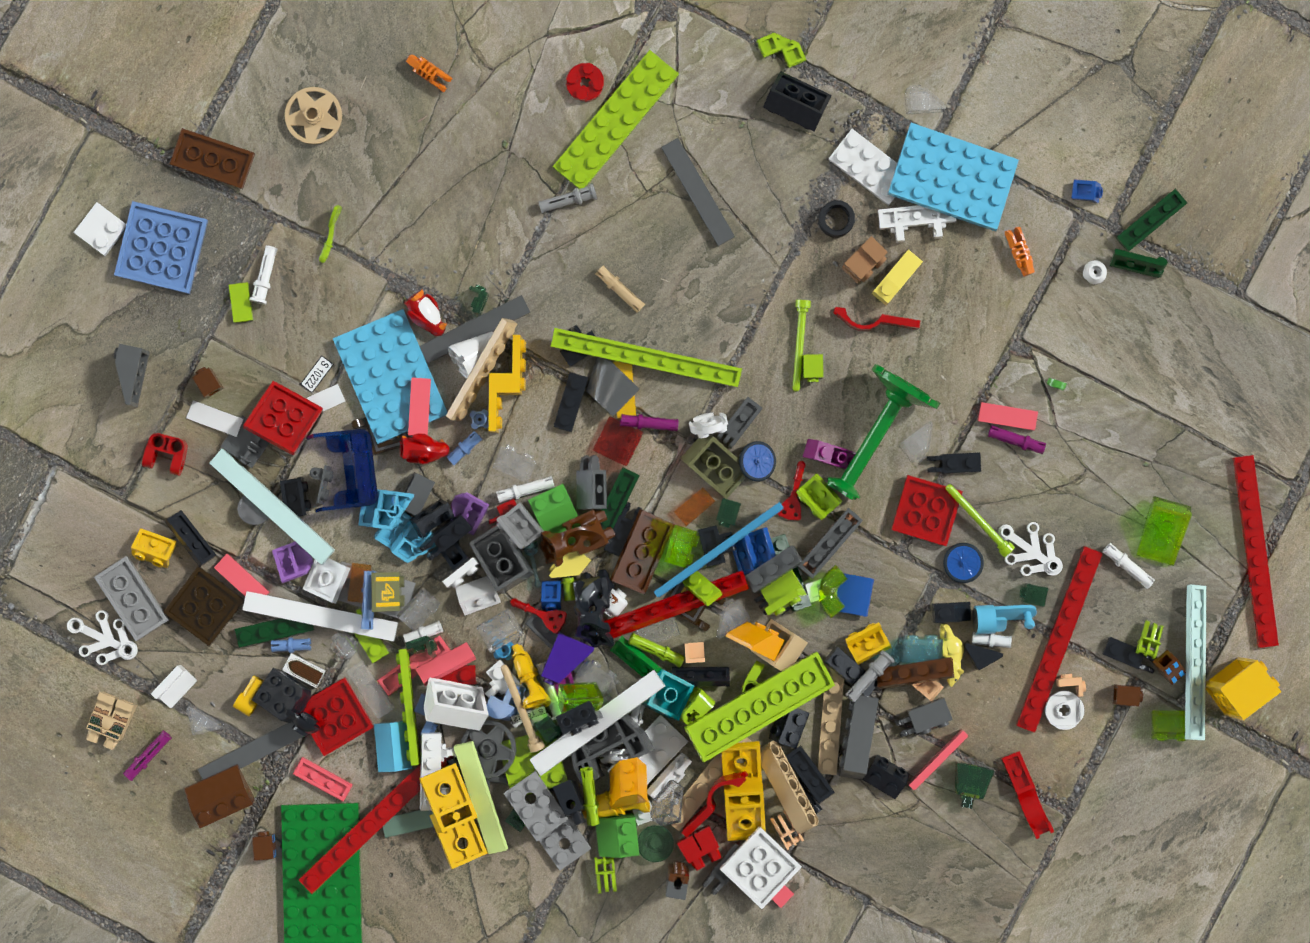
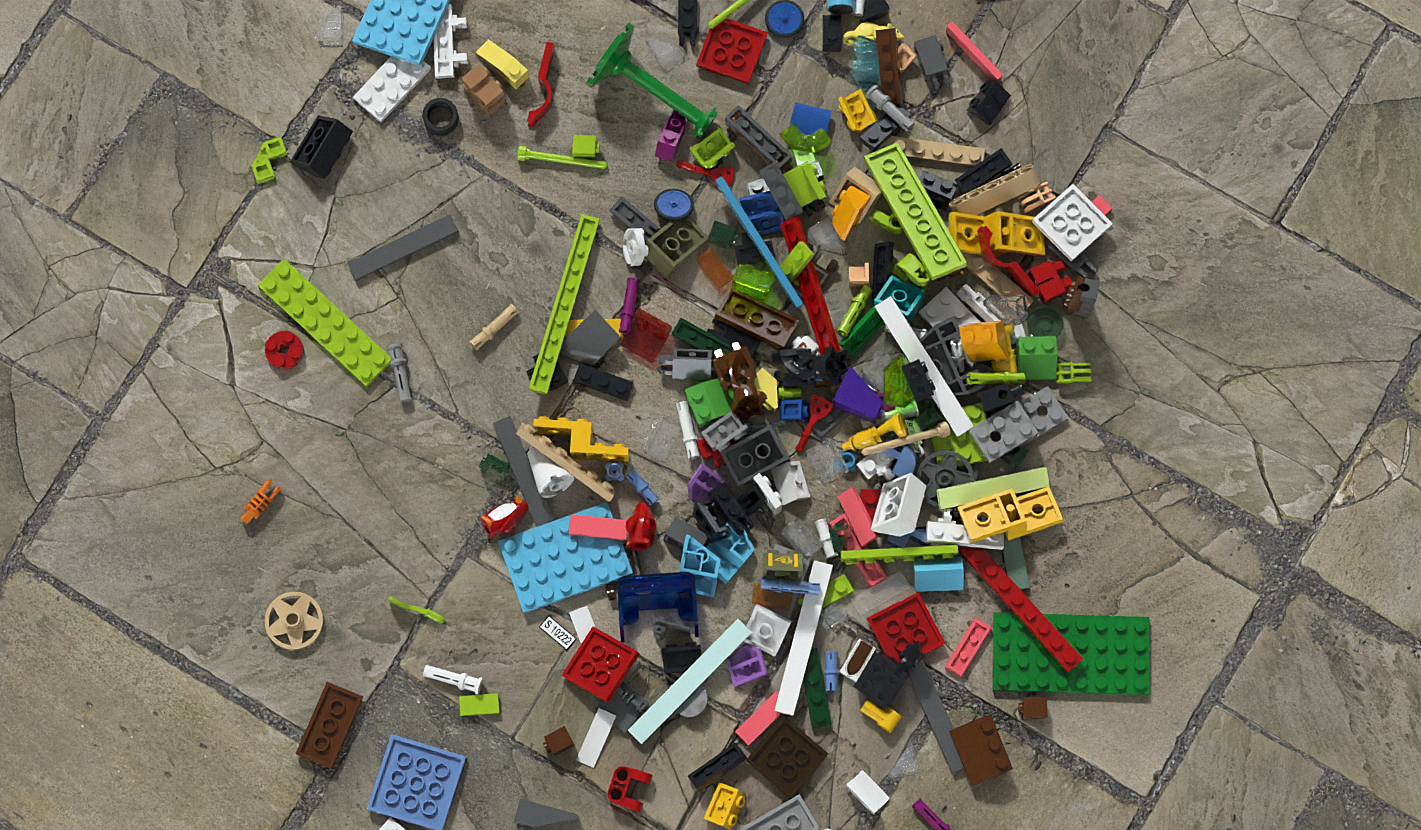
camera: 85 degrees left, 10 degrees down
dark grey wedge [839,695,879,780] -> none
clear green torso [955,761,994,809] -> none

